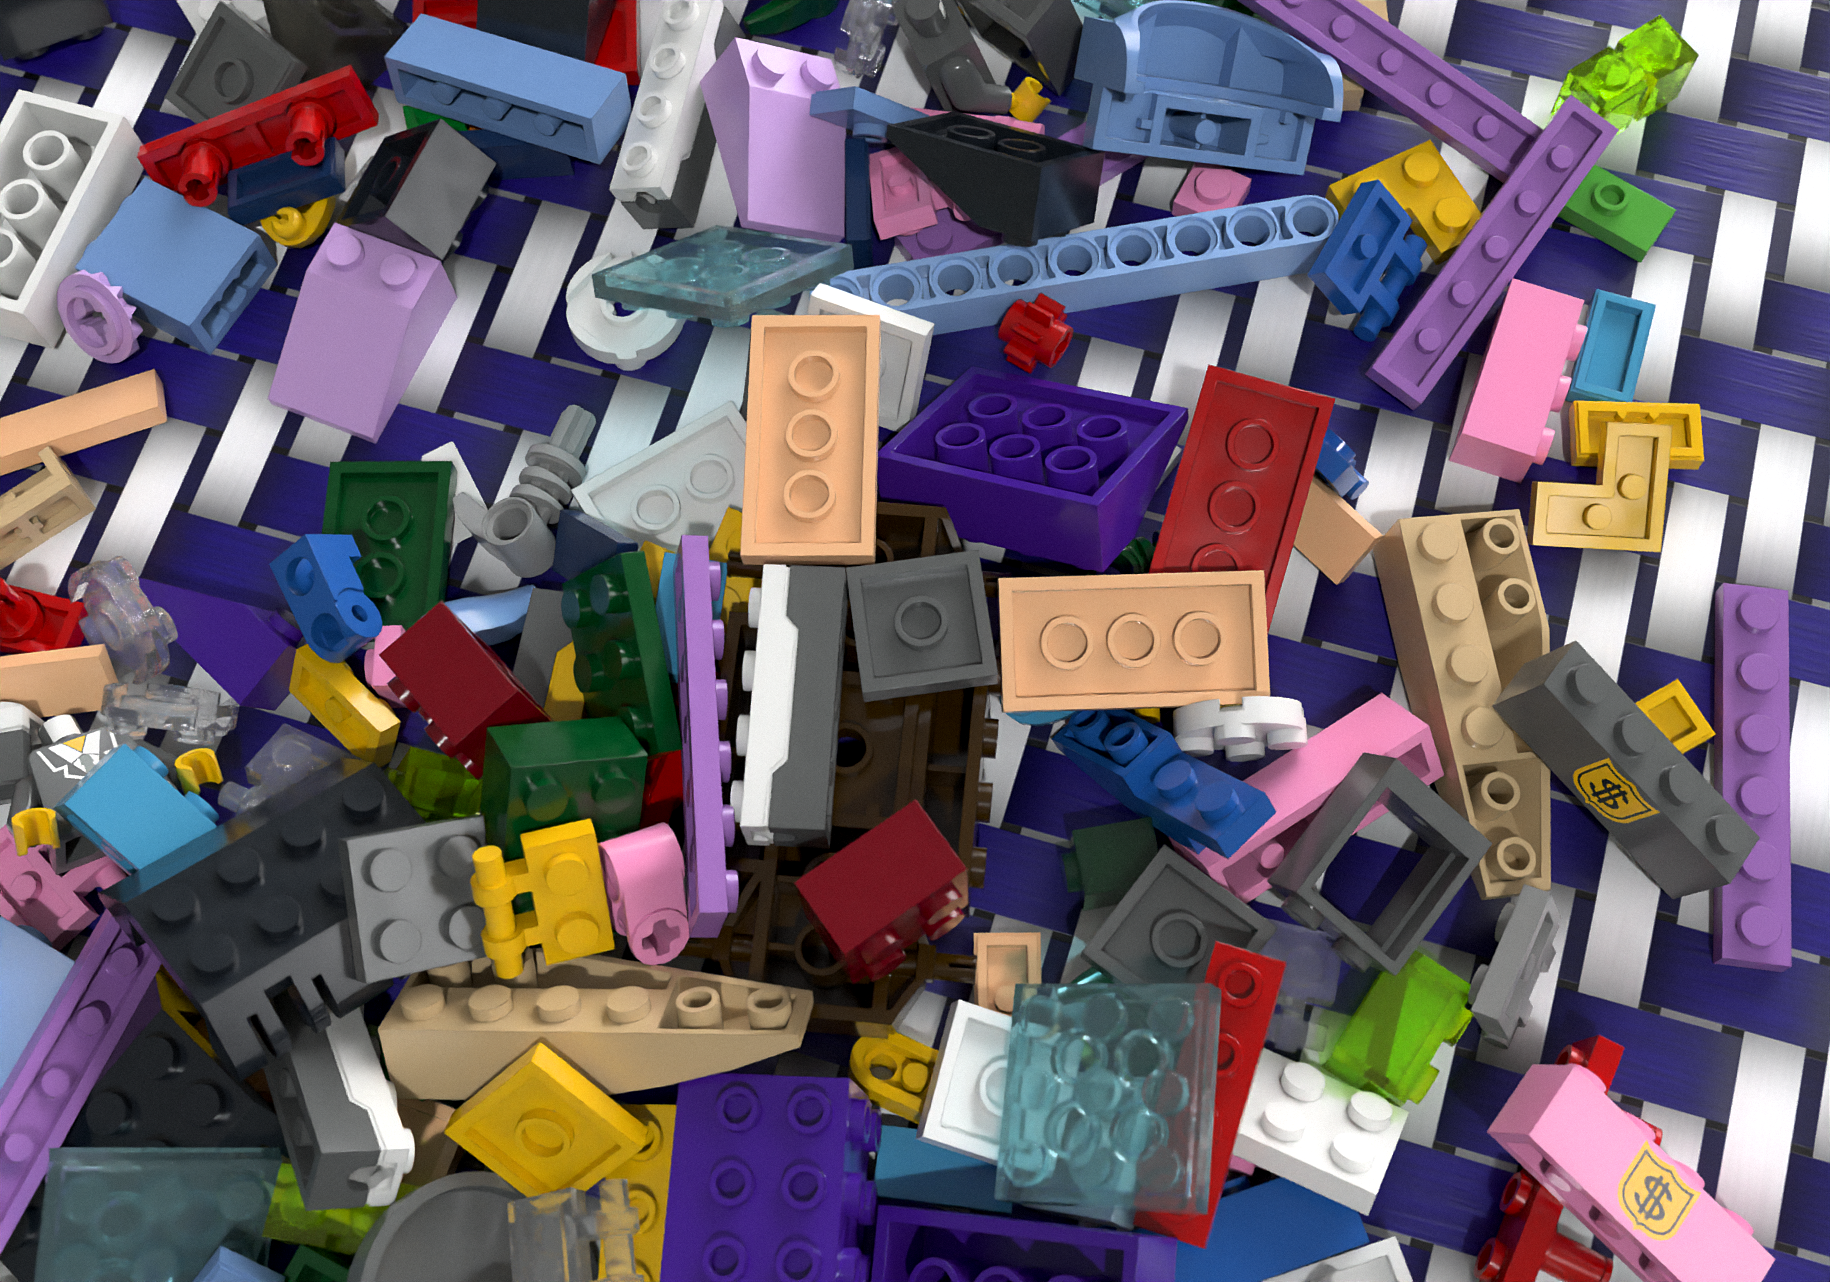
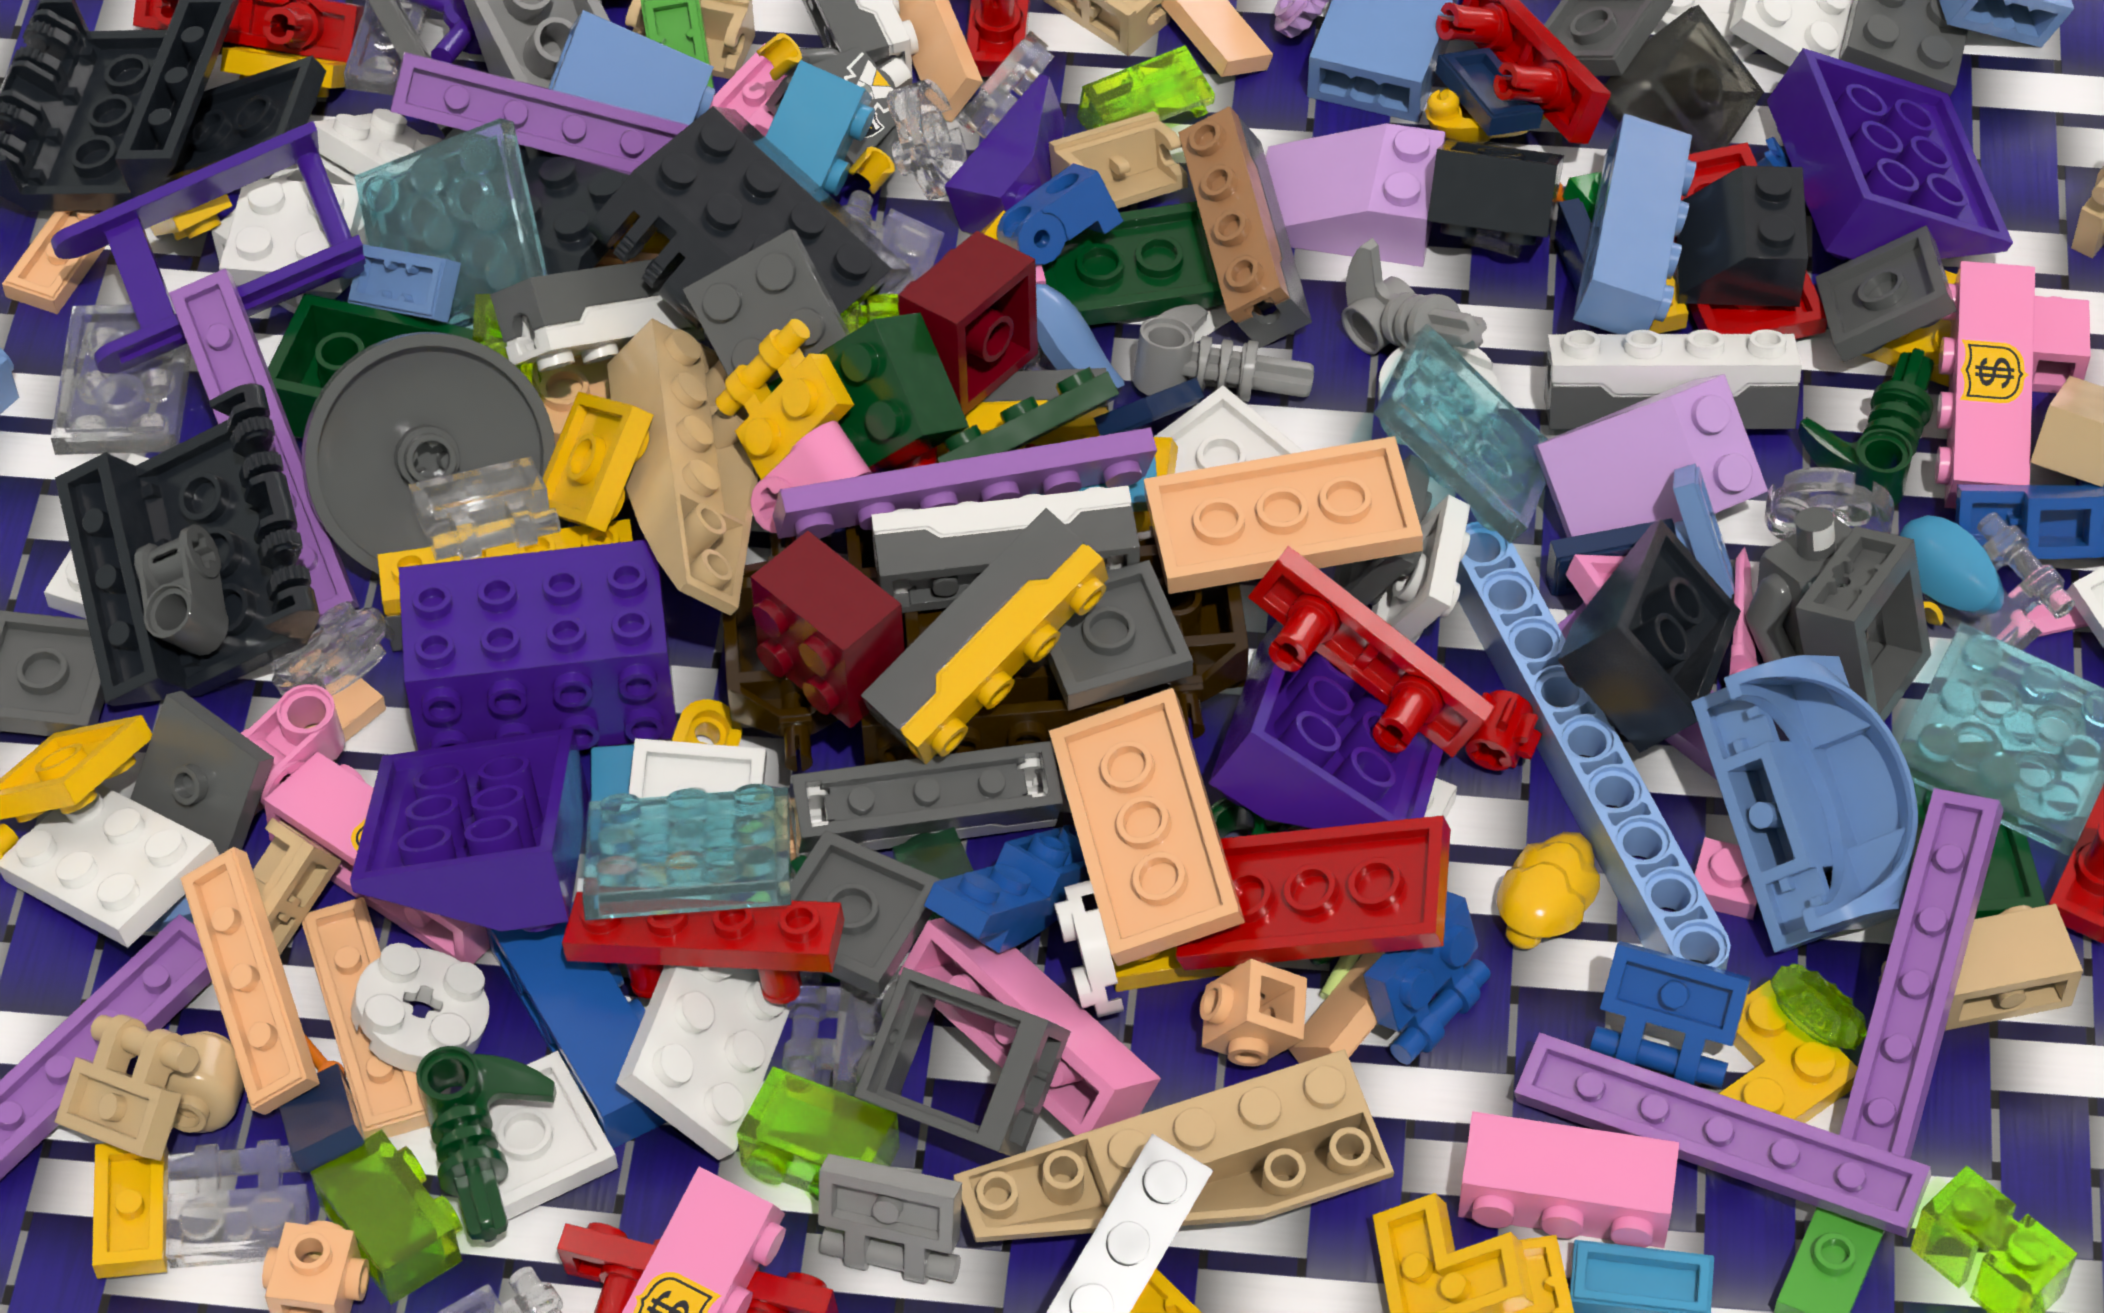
camera: 75 degrees right, 15 degrees down
none -> dark grey piece [788,741,1063,857]
none -> piece [861,508,1109,765]
none -> tan hinge [1049,111,1188,209]
none -> clear neon green hinge [1077,45,1215,130]
none -> medium nougat piece [1178,106,1312,348]
none -> light nougat brick [1200,959,1307,1066]
none -> red plate [1248,545,1494,758]
none -> light grey piece [1341,238,1487,356]
none -> yellow arm [1497,832,1600,949]
none -> clear neon green gear [1771,963,1867,1049]

